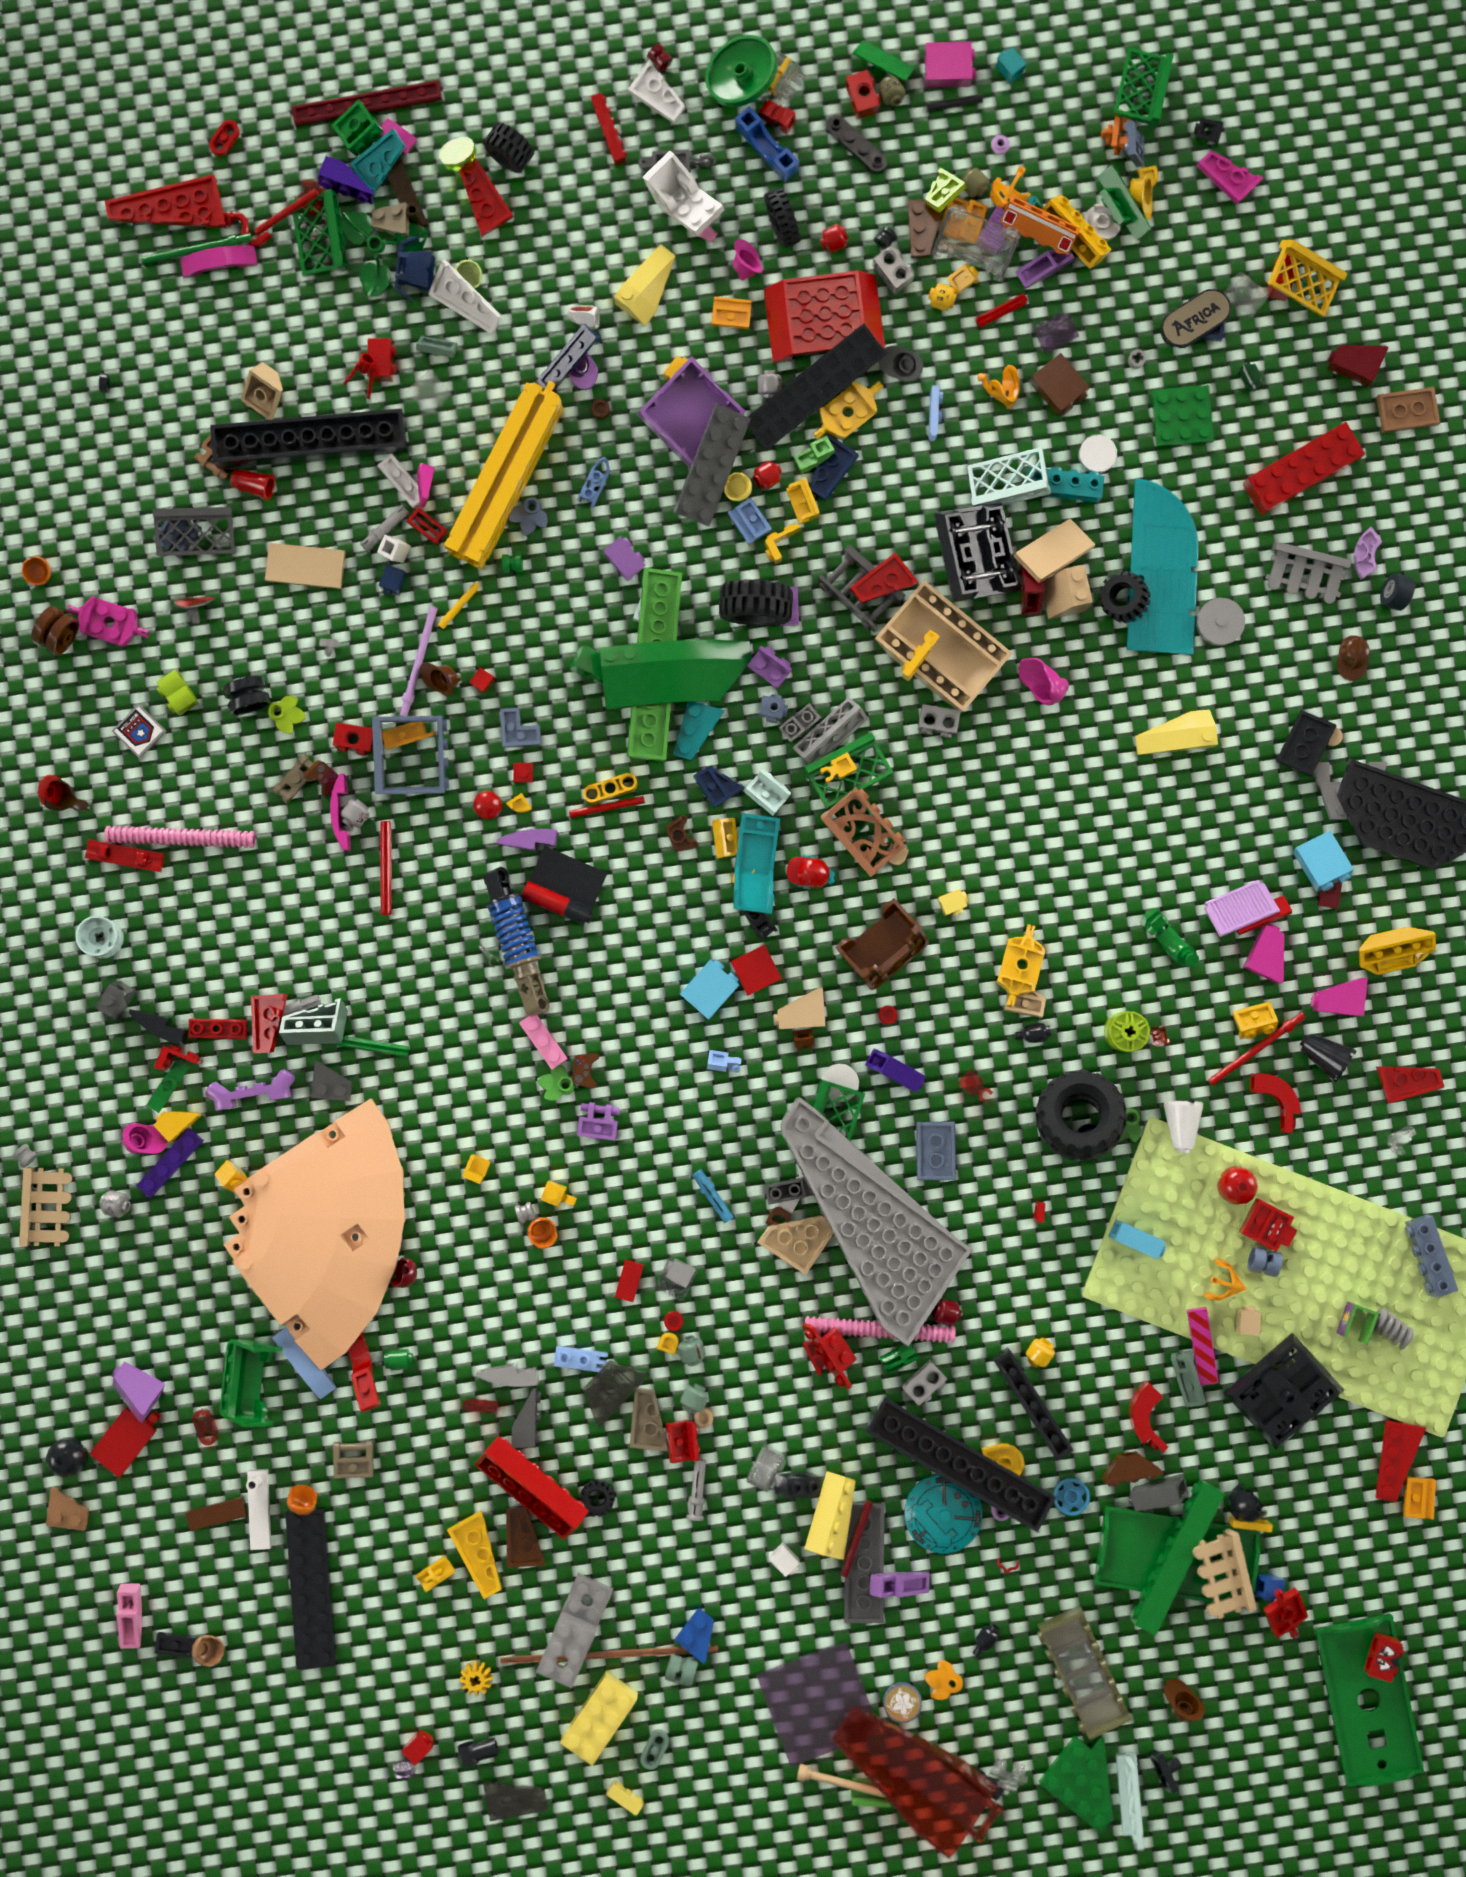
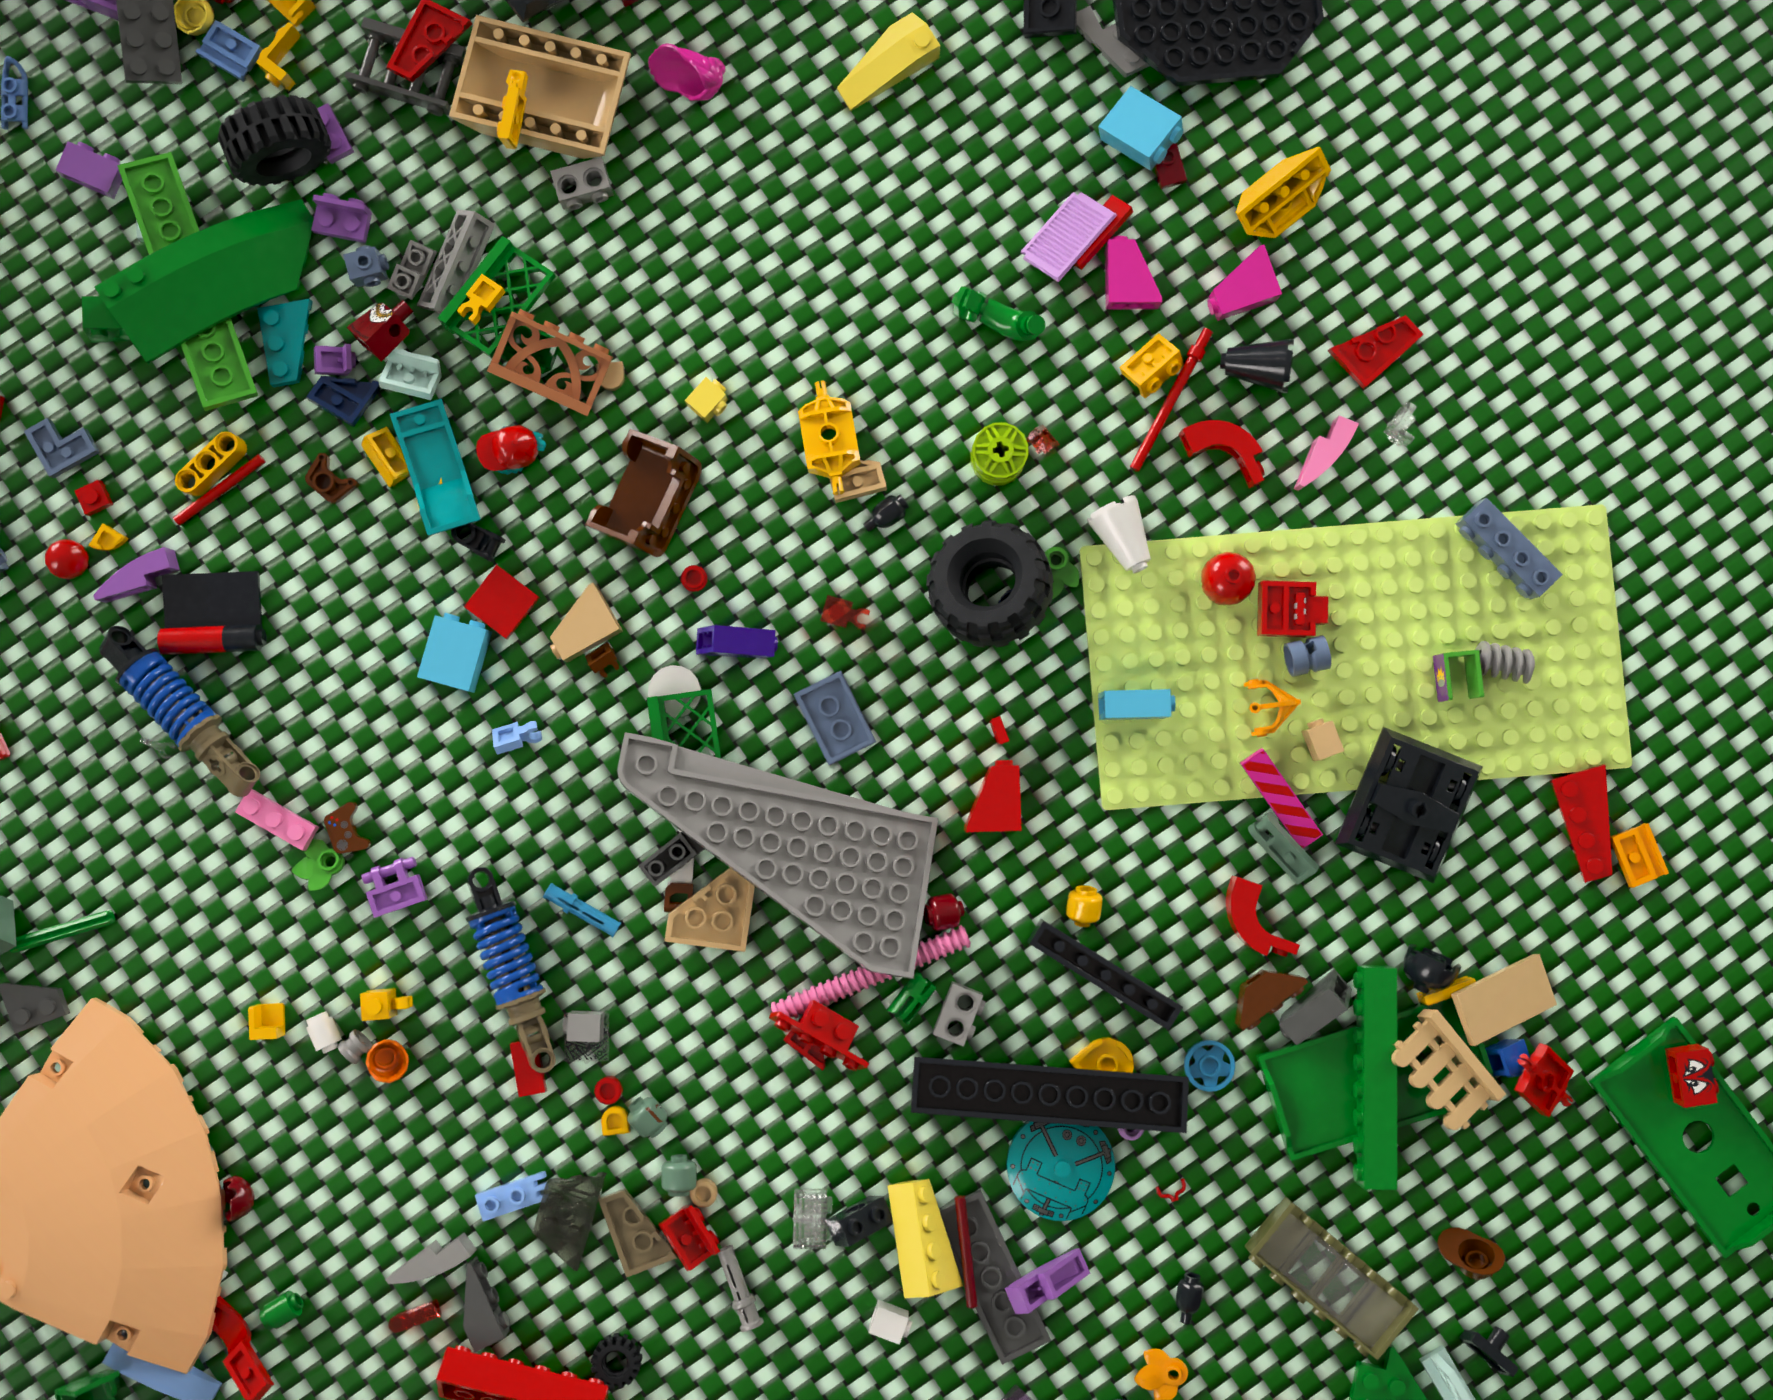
camera: 30 degrees left, 0 degrees up
none -> white brick [306,1011,342,1054]
none -> medium lavender bracket [314,344,356,376]
none -> dark red torso [347,300,414,362]
none -> piece [465,867,556,1073]
none -> red slope [964,760,1021,832]
none -> bright pink slope [1294,415,1359,491]
none -> tan tile [1451,954,1557,1046]

